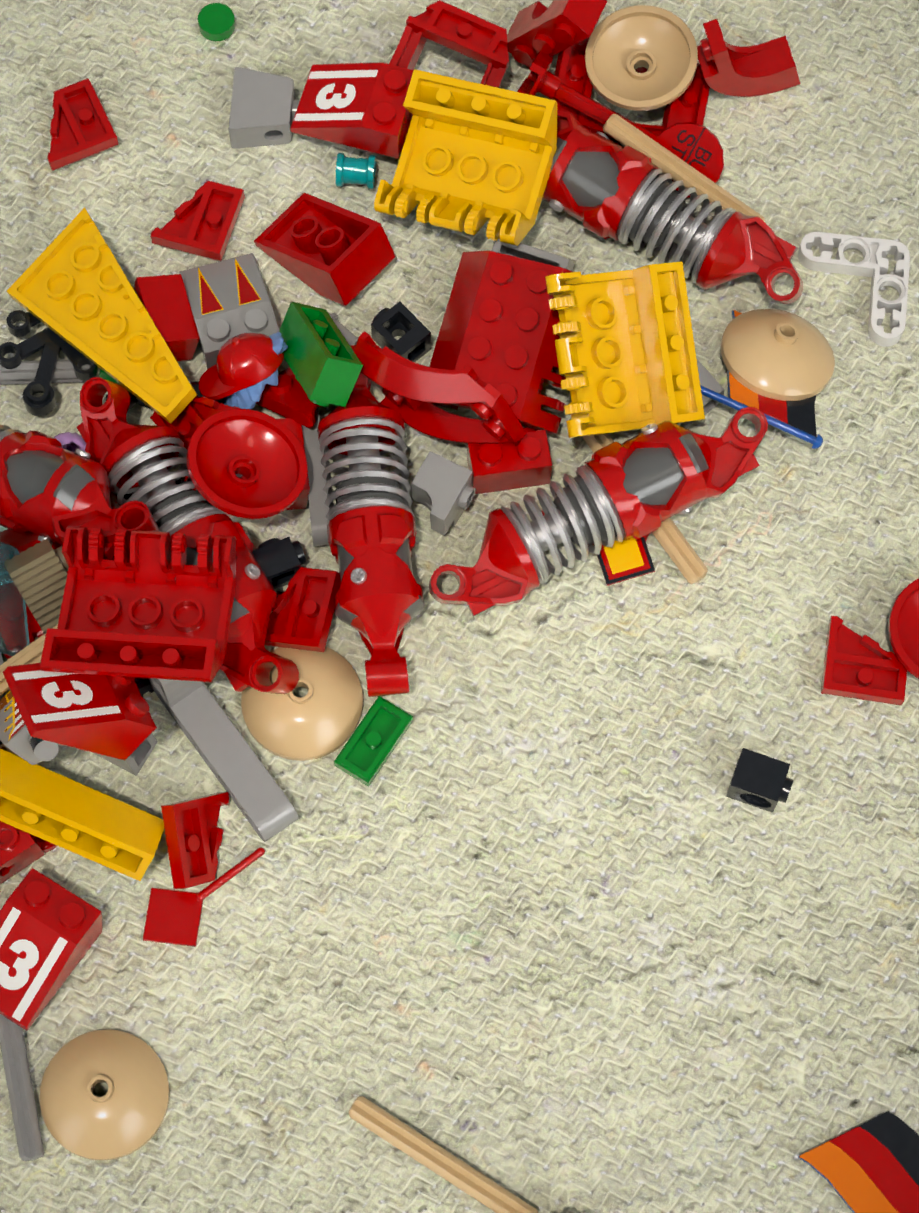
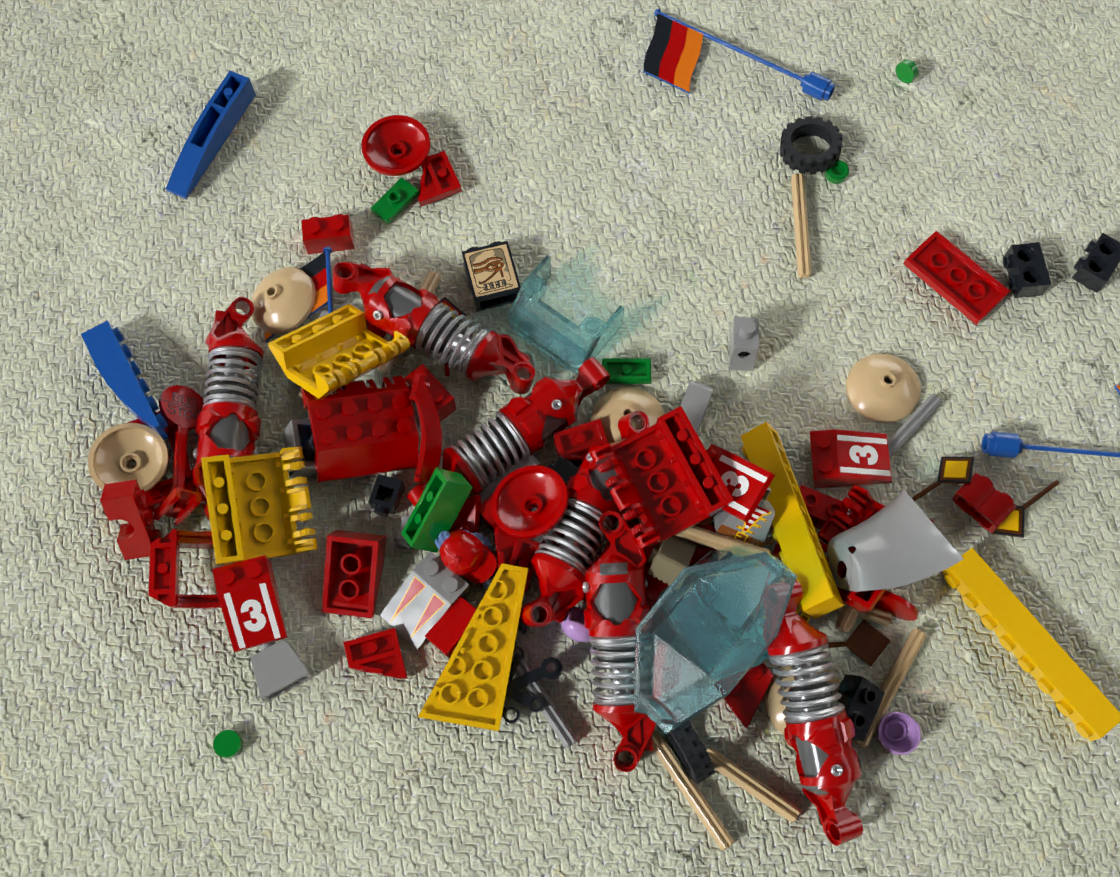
camera: 120 degrees left, 0 degrees up
red wing [48,78,119,171] -> none
red piece [143,847,265,947] -> none
red wing [161,792,229,889] -> none
teal bush [336,153,376,189] -> none
light grey brick [411,451,476,536] -> none
tan axle [603,114,765,221] -> none
red arch [697,19,800,97] -> none
black brick [726,748,793,813] -> none
white beam [798,232,910,347] -> none
none -> blue slope [81,320,169,440]
none -> red brick [301,214,355,255]
none -> green plate [370,177,419,225]
none -> brick [462,241,522,312]
none -> clear light blue windscreen [508,255,624,373]
none -> light grey torso [728,317,759,371]

